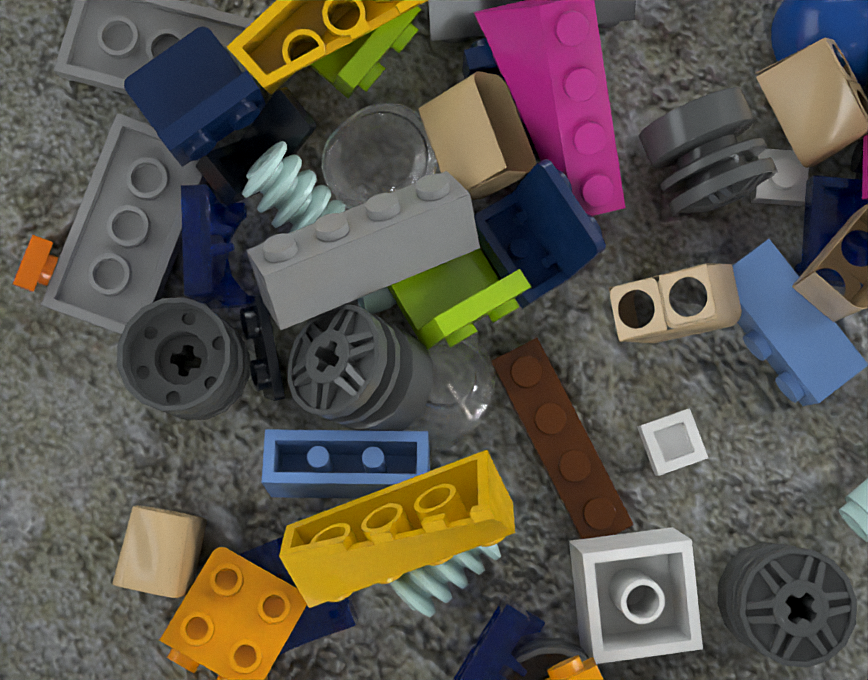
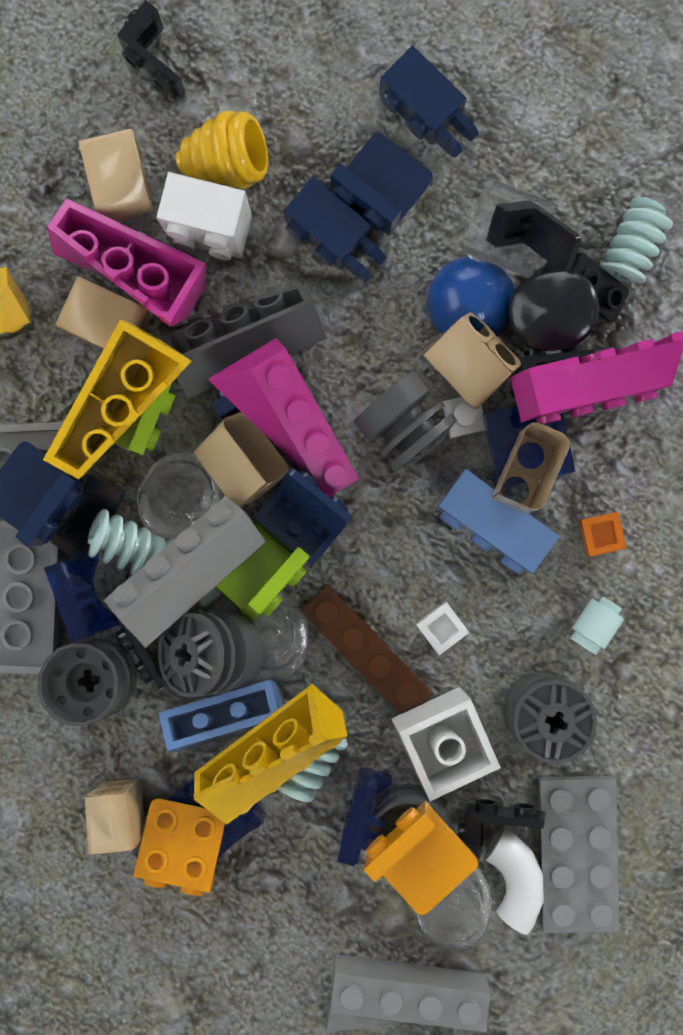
camera: 10 degrees left, 5 degrees up
tan piece [609,263,742,343] -> none

